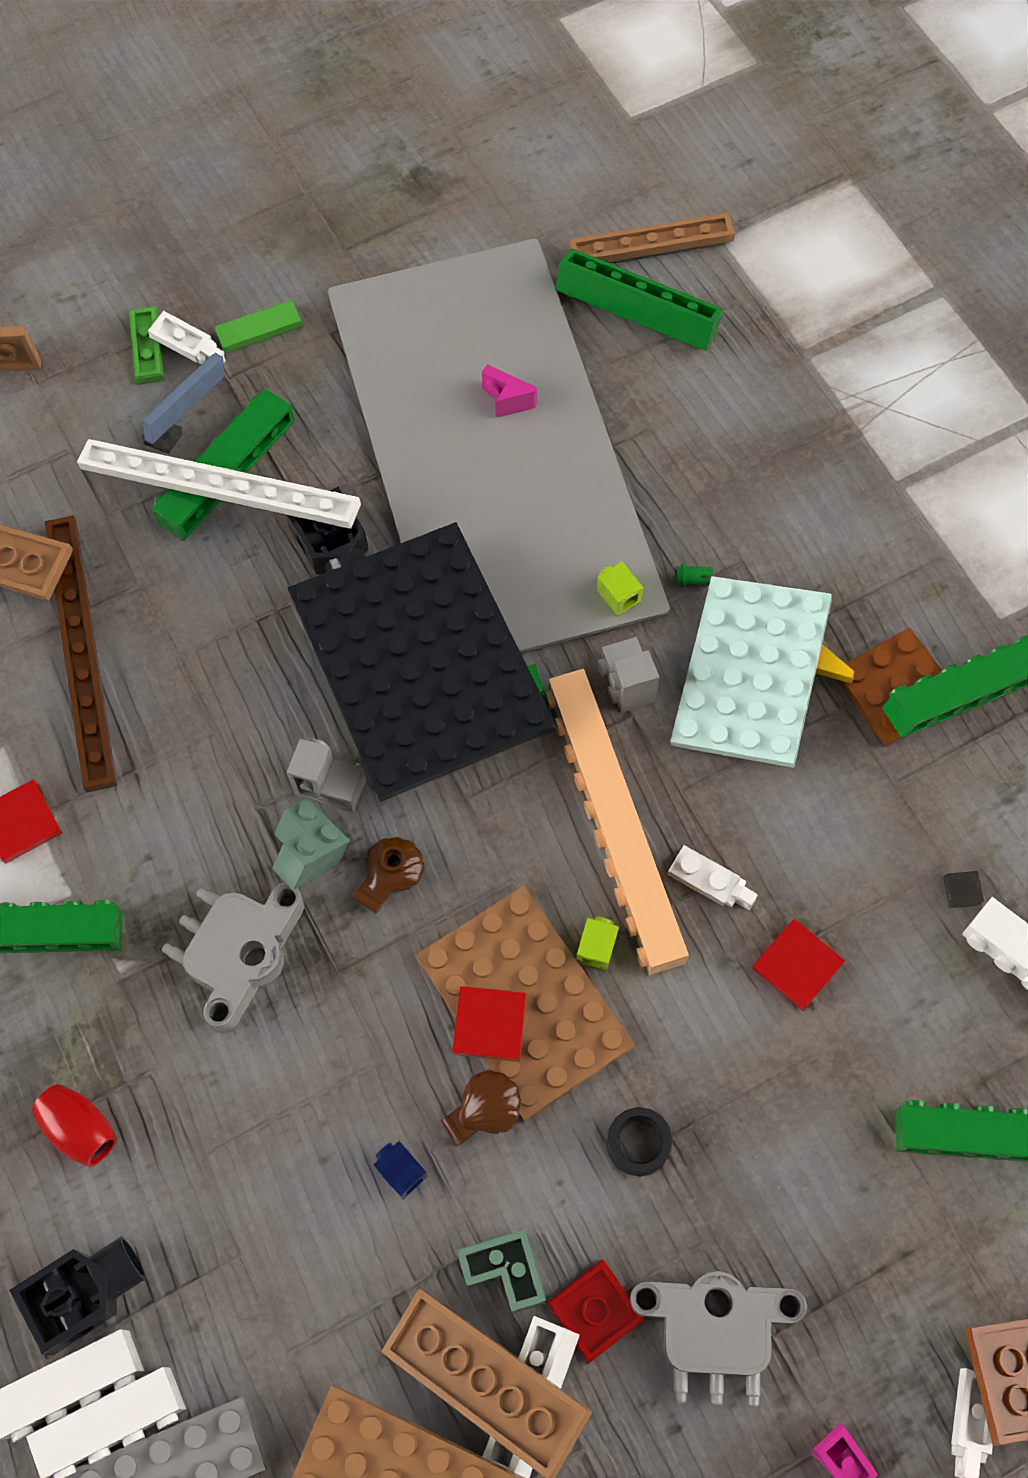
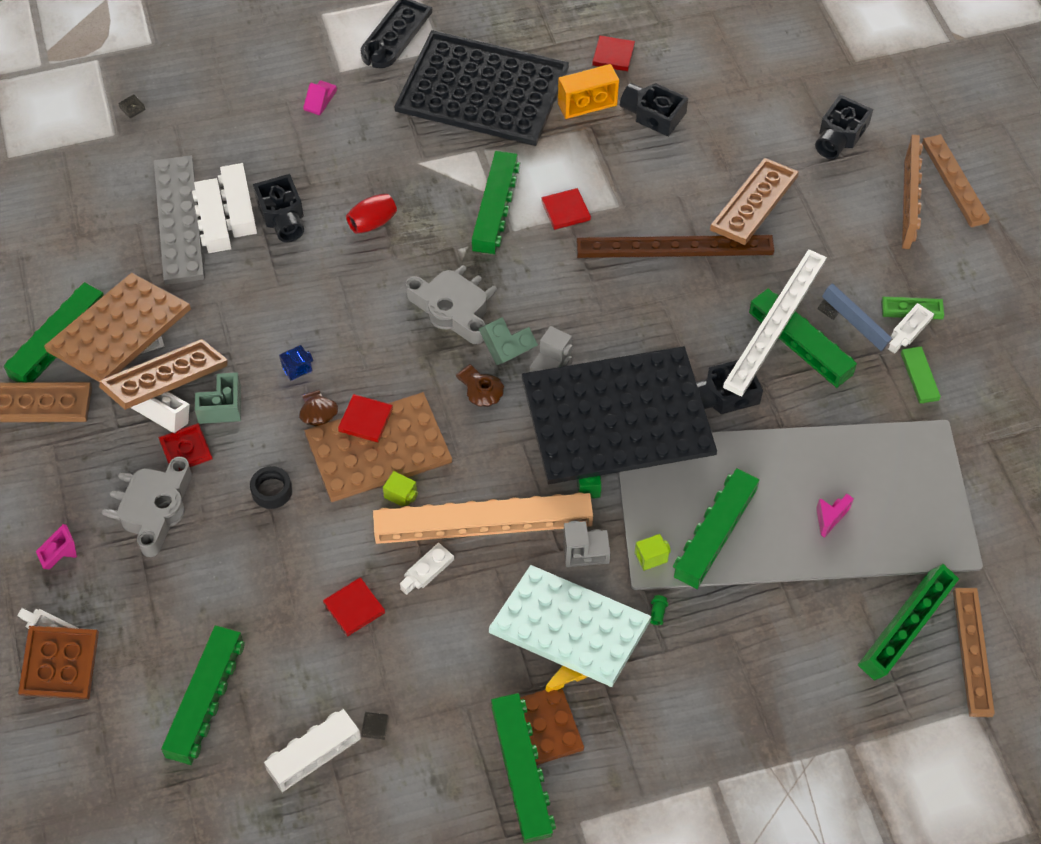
camera: 100 degrees right, 10 degrees down
none -> green brick [673,468,760,589]

